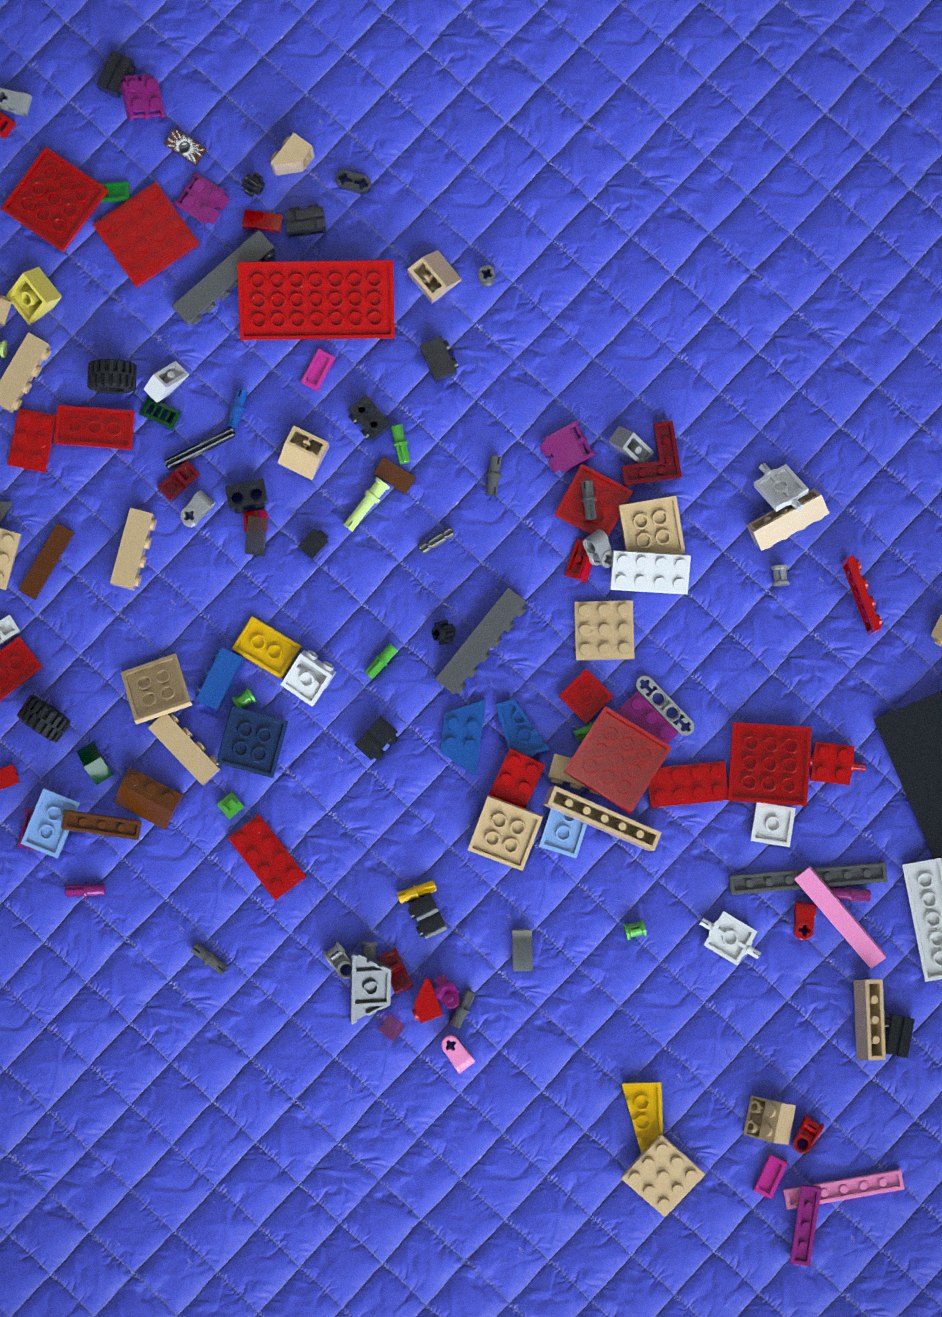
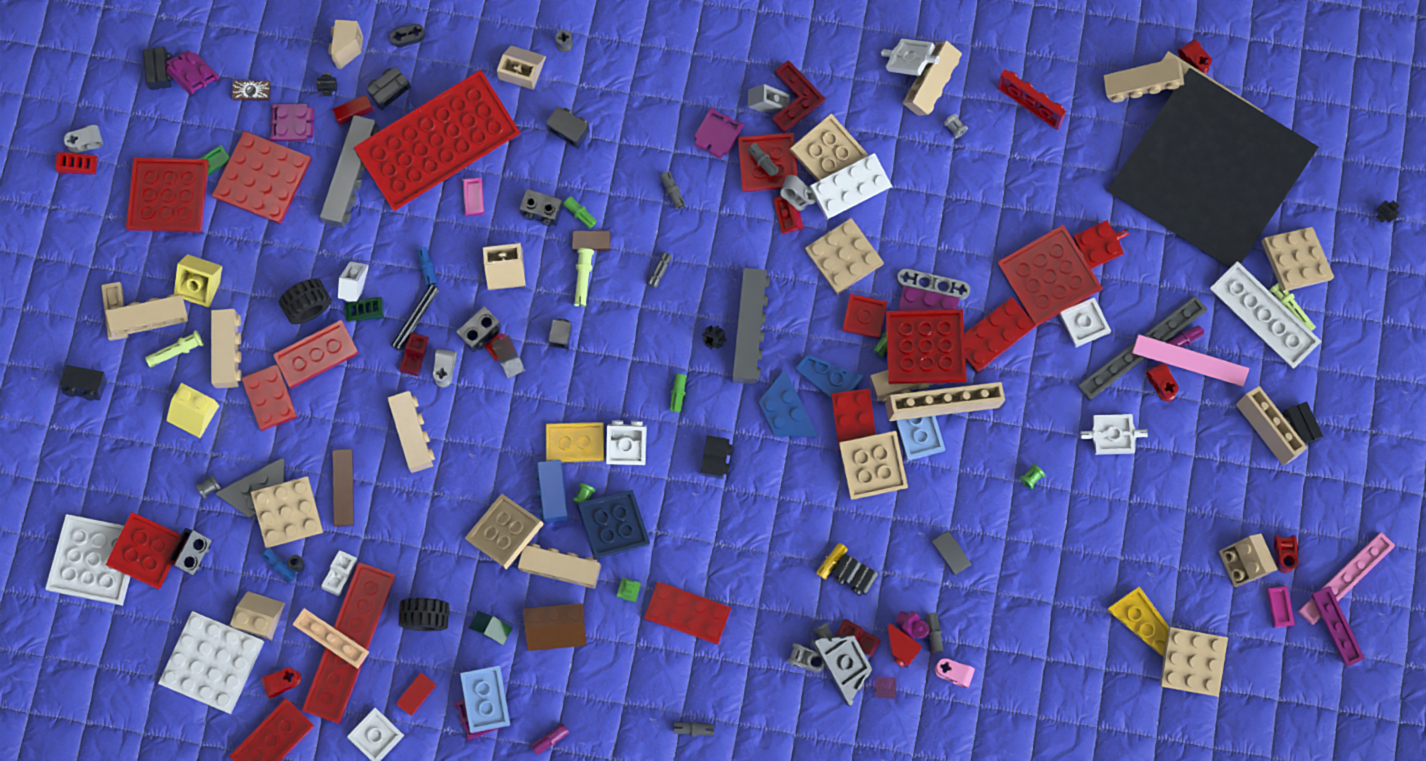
camera: 30 degrees left, 10 degrees down
reddish brown tile [60,809,142,840] -> none

